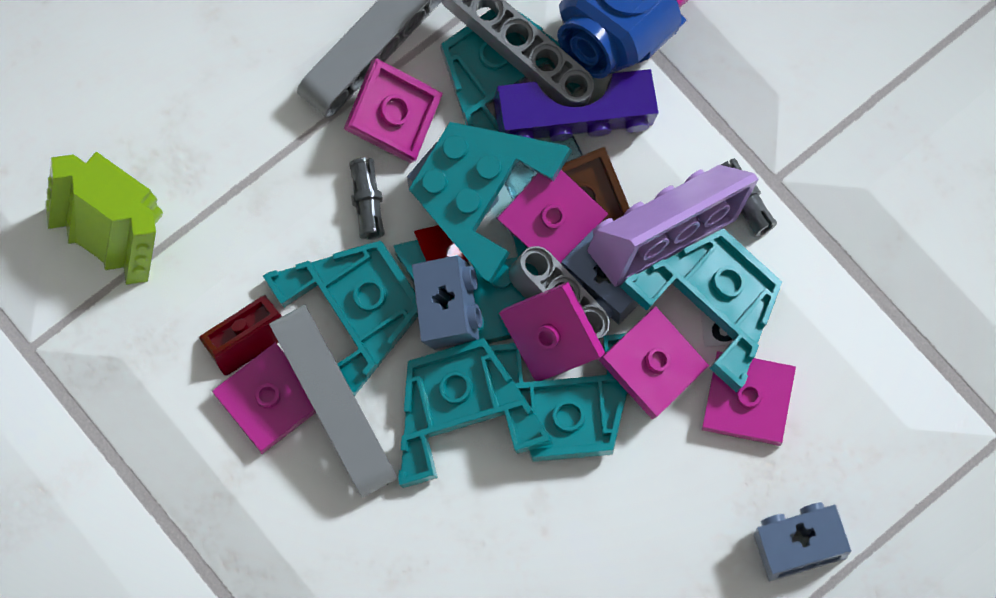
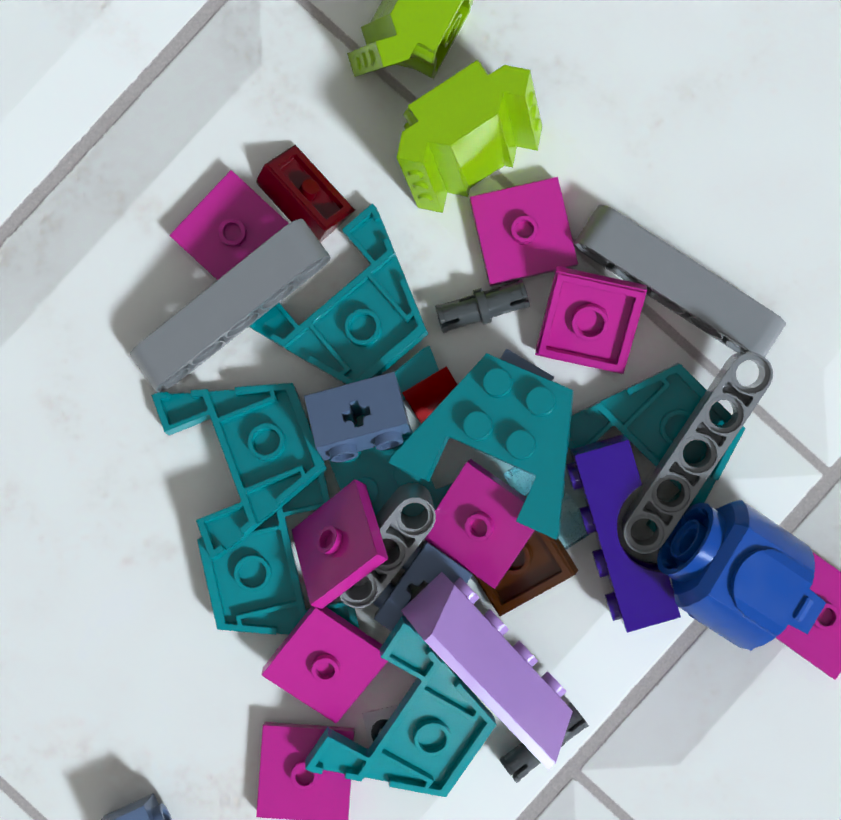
camera: 80 degrees right, 15 degrees up
none -> lime slope [396,60,542,213]
none -> dark pink plate [469,177,578,286]

